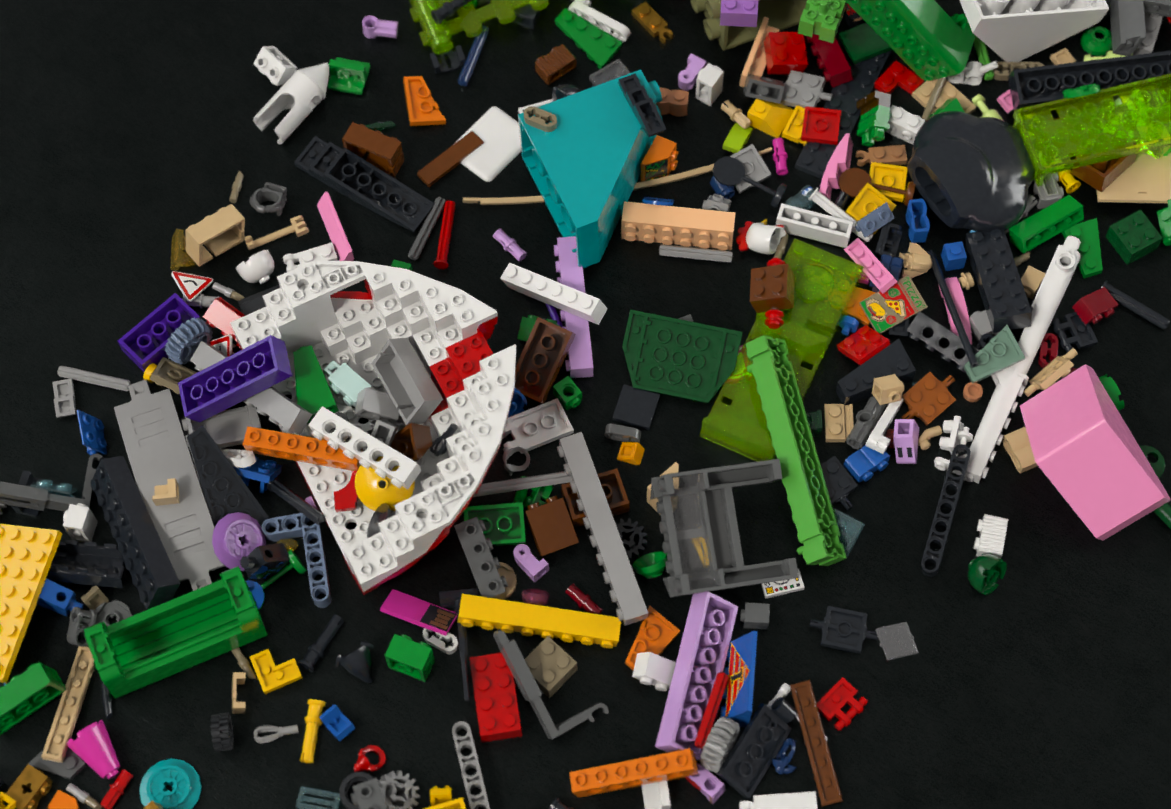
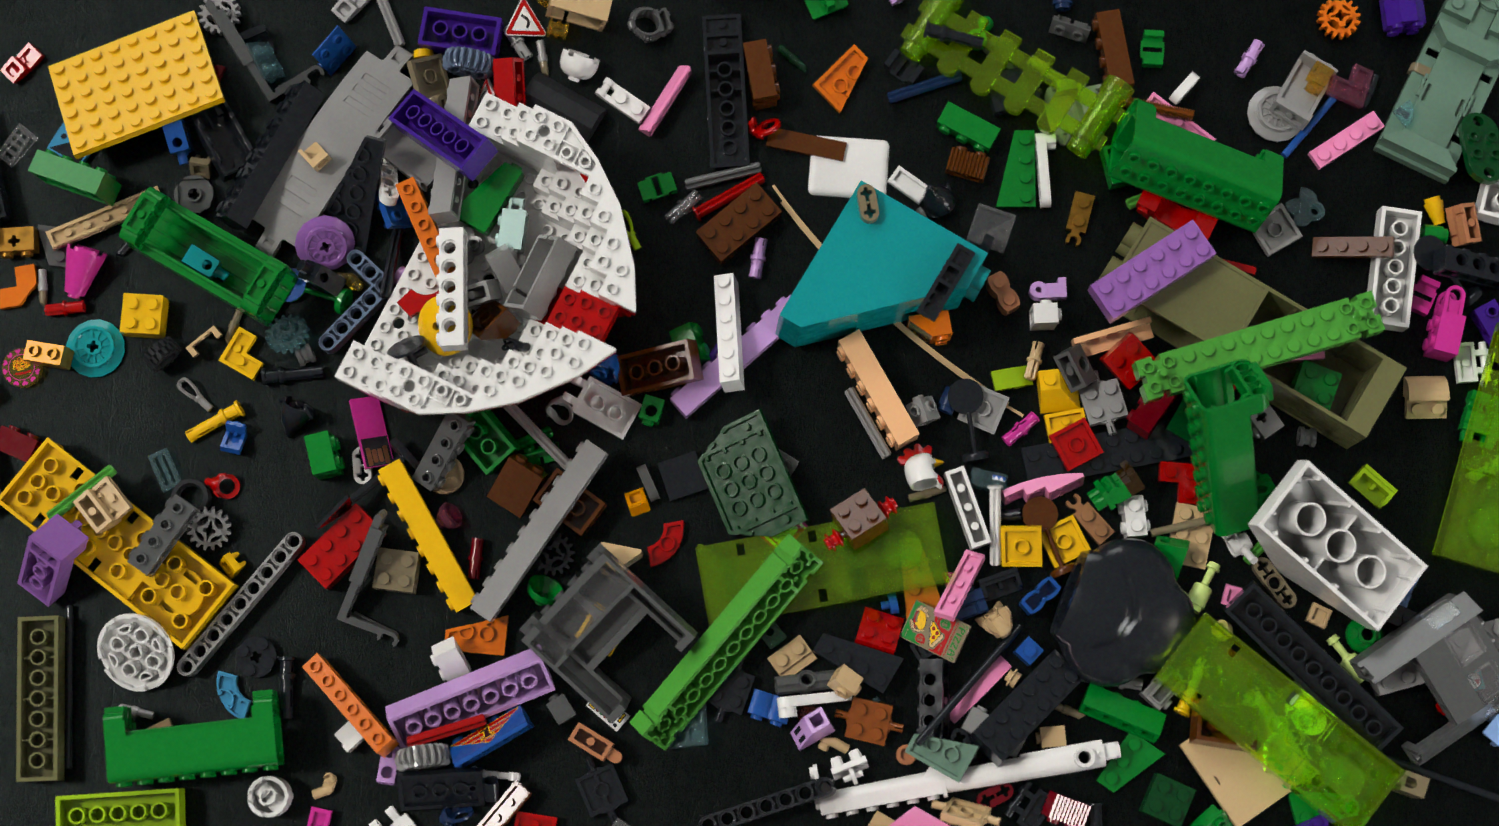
camera: 55 degrees right, 15 degrees up
white brick [63,503,98,542] -> none
dark grey piece [67,607,97,647] -> none
tan hinge [244,215,309,250] -> none
lavender leg [513,544,549,583] -> none
blue window [642,197,674,206] -> none
sand blue hinge [855,202,894,238] -> none
green tile [1062,84,1100,98] -> none
none -> yellow brick [120,293,169,339]
none -> teal torso [181,244,230,283]
none -> clear light blue gear [265,313,310,354]
none -> dark grey wheel [294,343,317,367]
none -> clear yellow bush [547,18,570,40]
none -> nougat brick [568,722,623,763]
none -> red tile [647,520,684,567]
none -> clear pin [664,189,702,225]
none -> reddish brown brick [696,182,782,267]
none -> red piece [748,117,781,139]
none -> green brick [936,101,1001,154]

